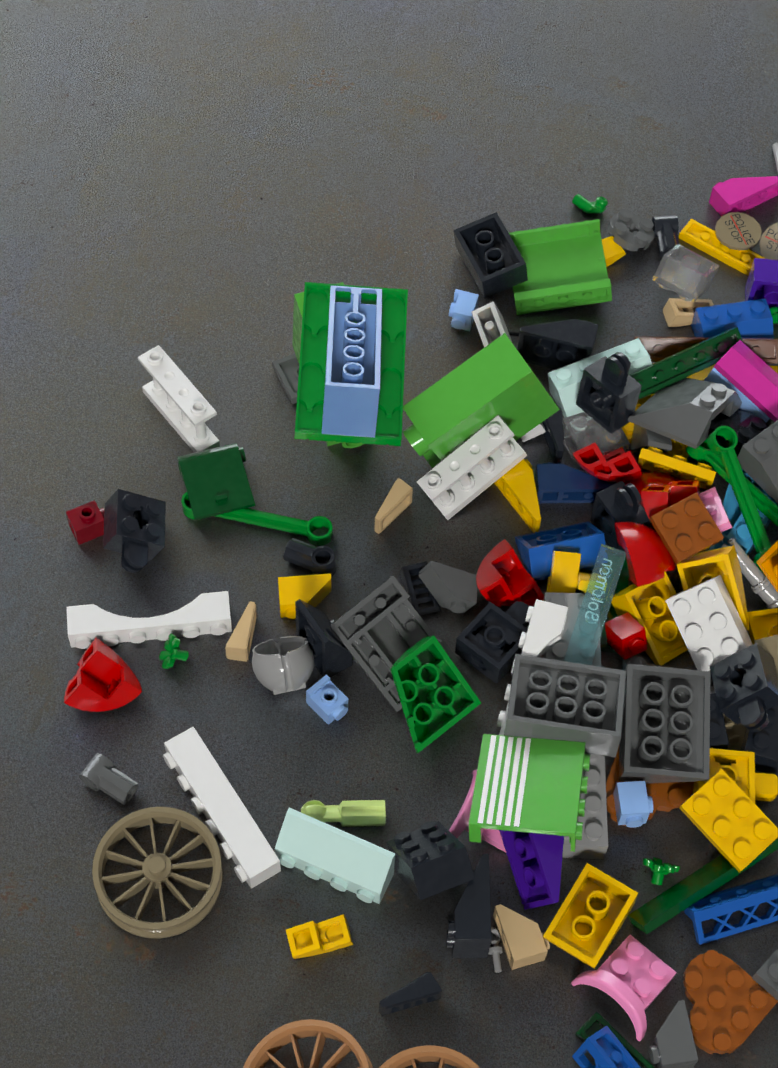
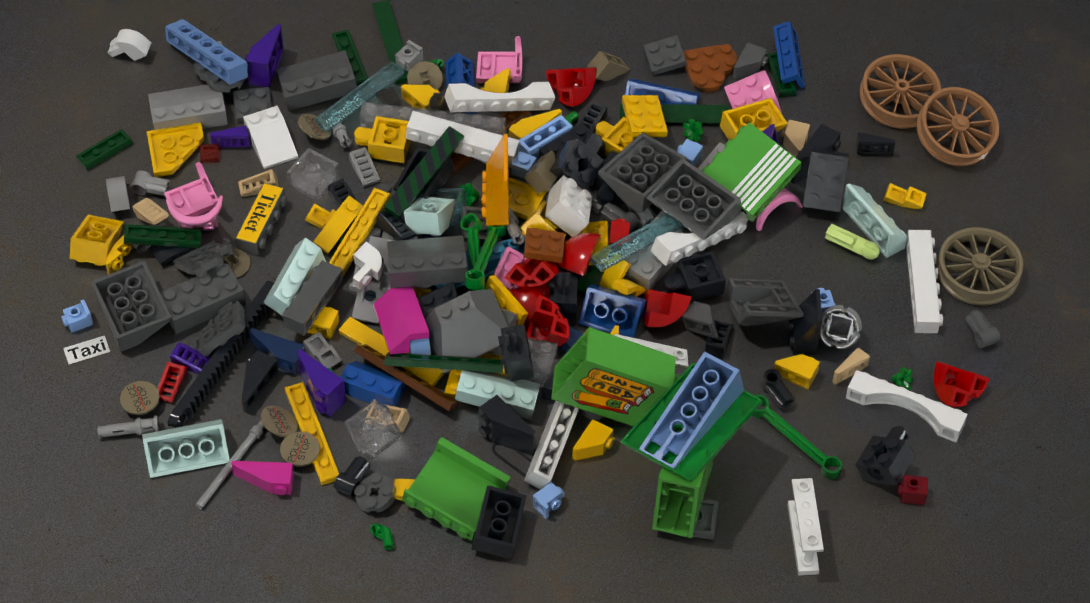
camera: 145 degrees left, 5 degrees down
dark green door [177,443,255,520] -> none
green wedge [390,636,481,753] -> none

